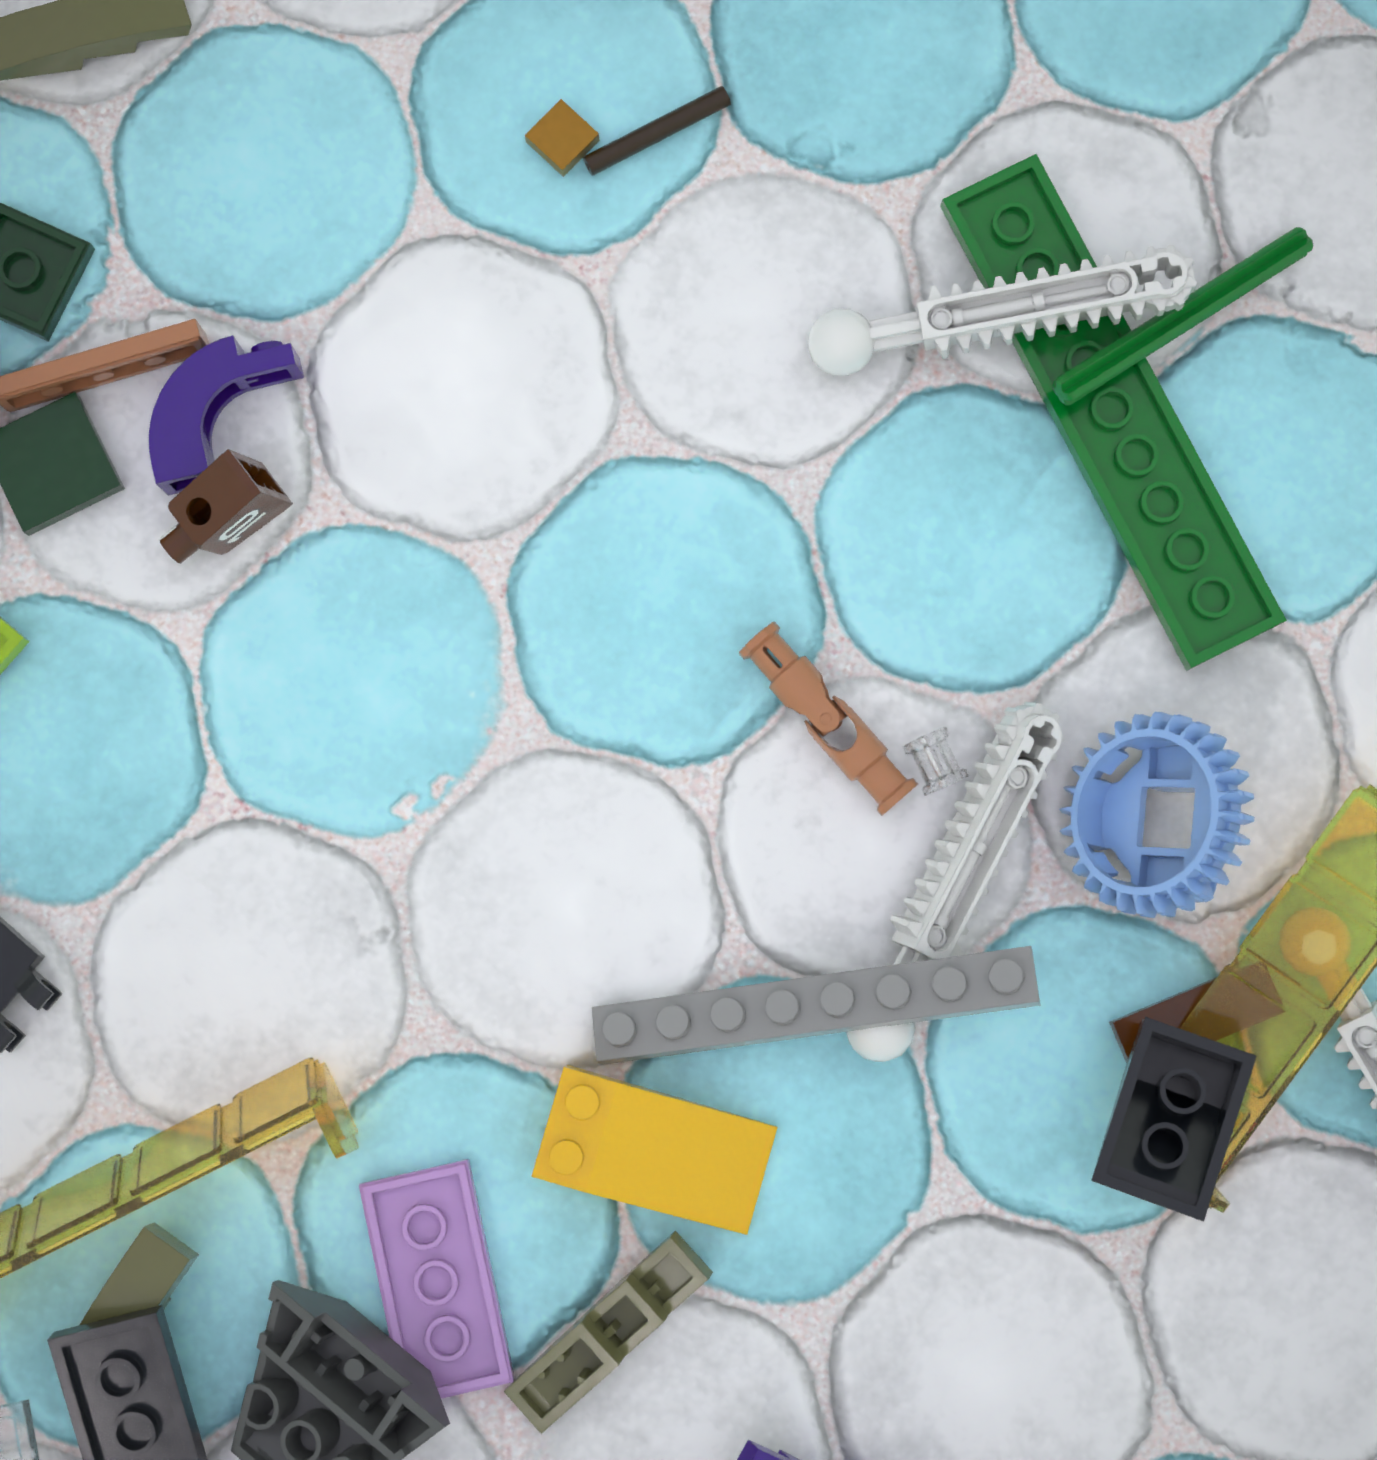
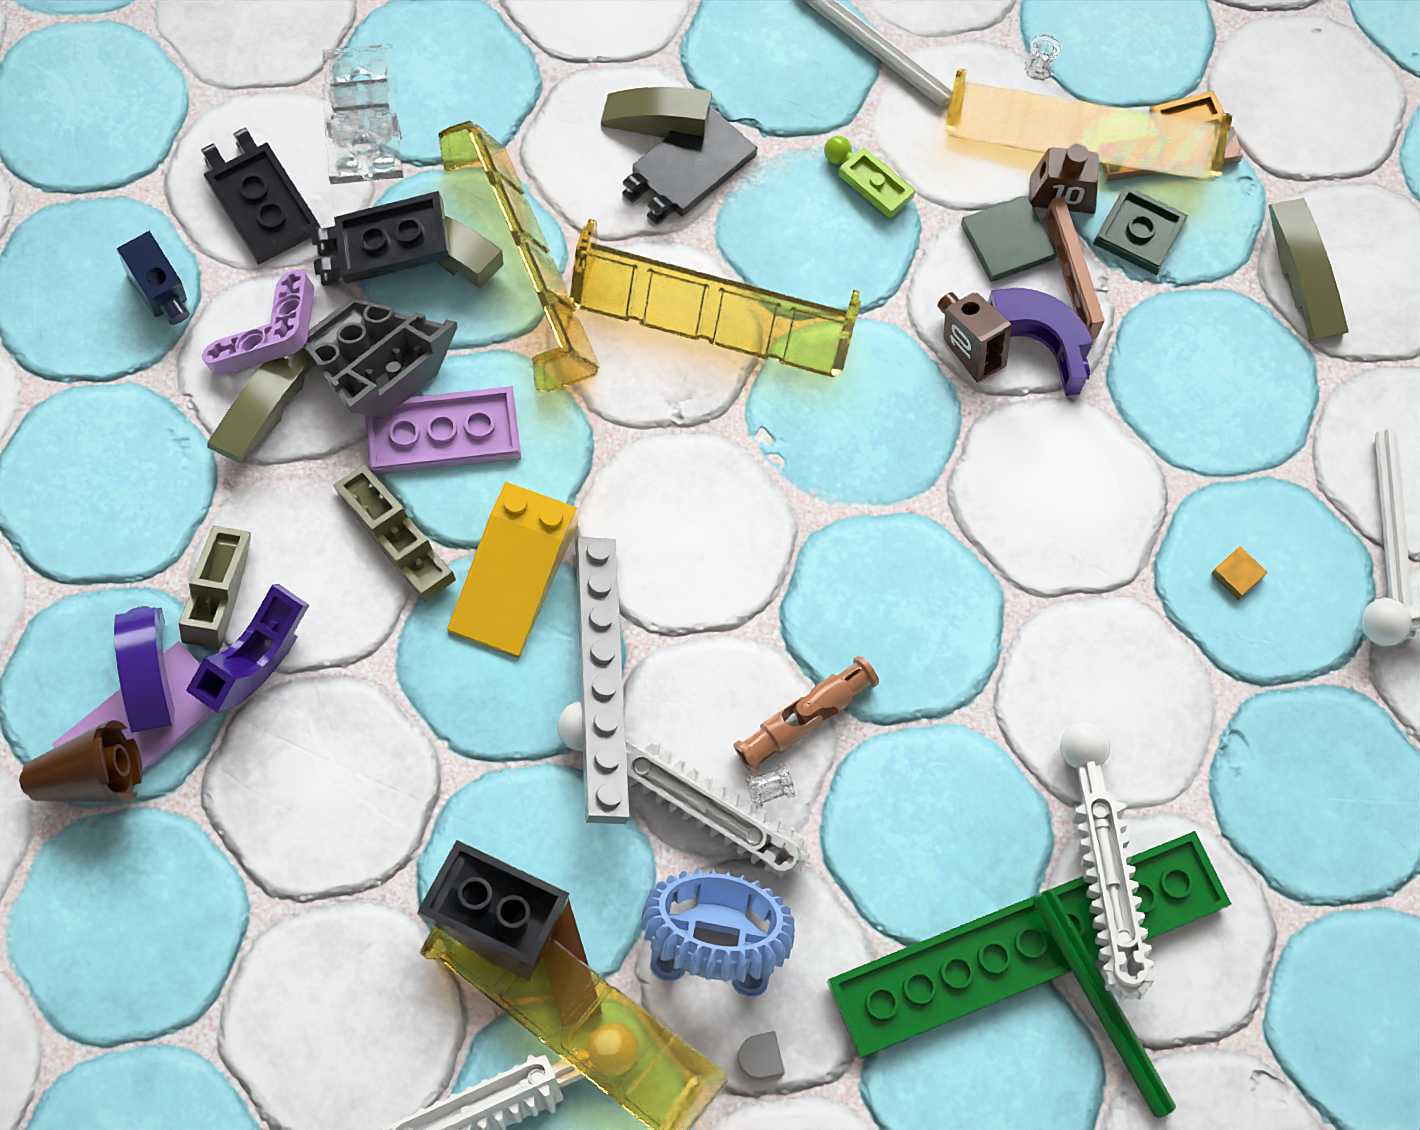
camera: 90 degrees right, 15 degrees down
dark brown piece [583,86,731,176] -> none
none -> clear yellow piece [570,219,861,377]
none -> light grey tile [738,1031,785,1079]

